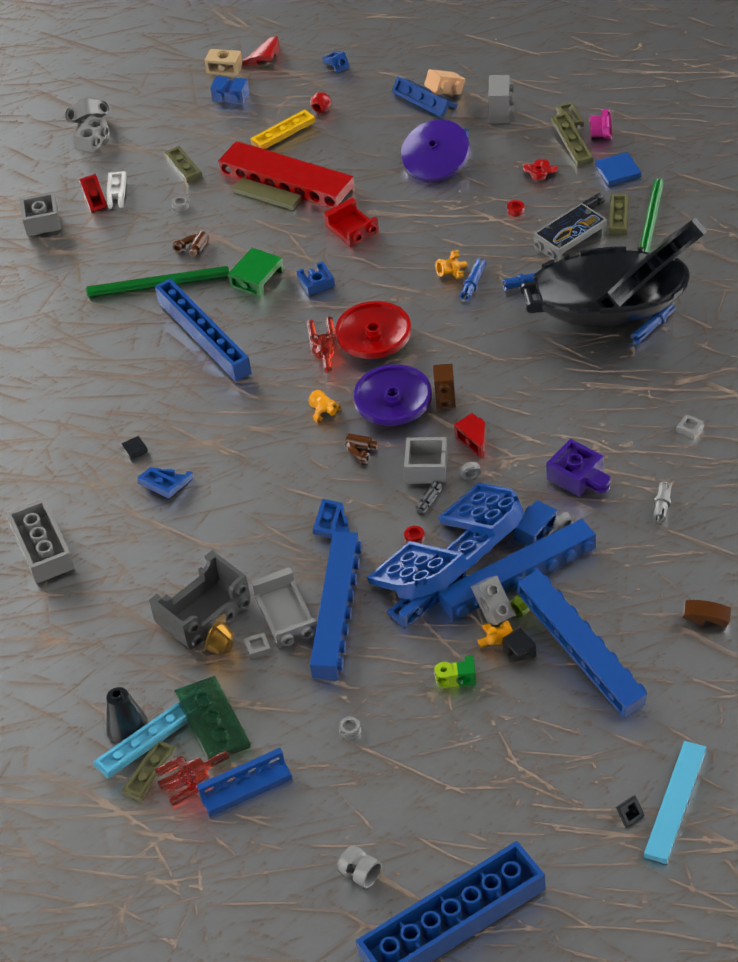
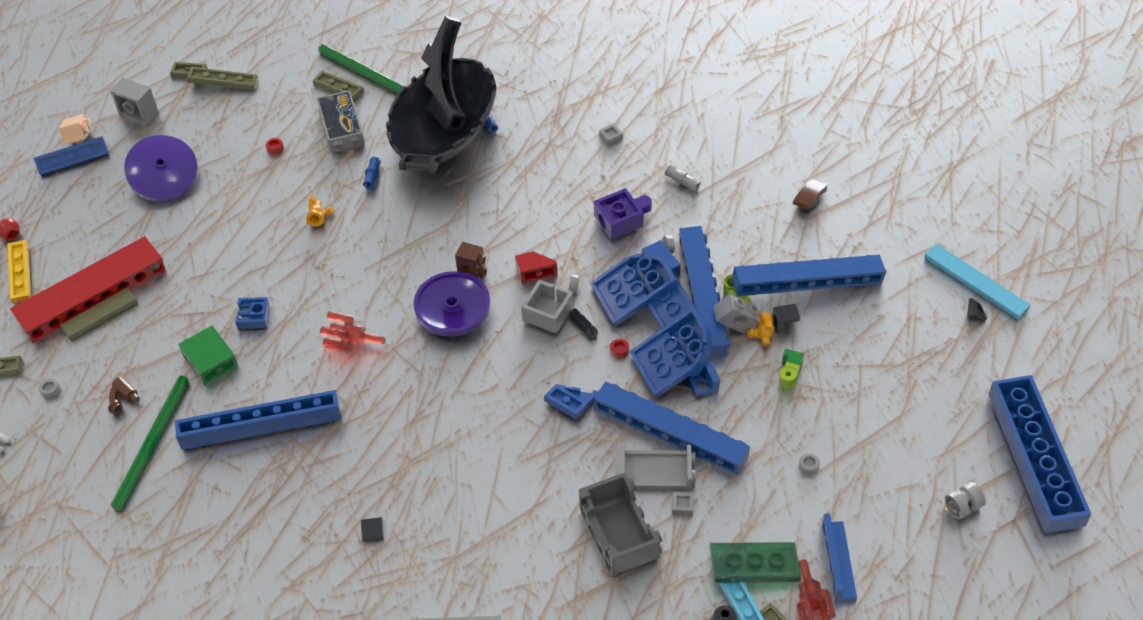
camera: 70 degrees left, 5 degrees up
blue wing [137,467,193,498] -> none
pearl gold piece [204,614,234,655] -> none
light orange piece [308,390,341,423] -> none
red panel [324,198,379,247] -> none
red dish [335,301,411,359] -> none
reddish brown plant [345,433,379,465] -> none
blue pin [459,258,487,301] -> none
red plate [523,159,558,180] -> none
black axle [575,193,605,209] -> none
dark pink piece [590,109,612,140] -> none
blue tile [595,152,641,186] -> none

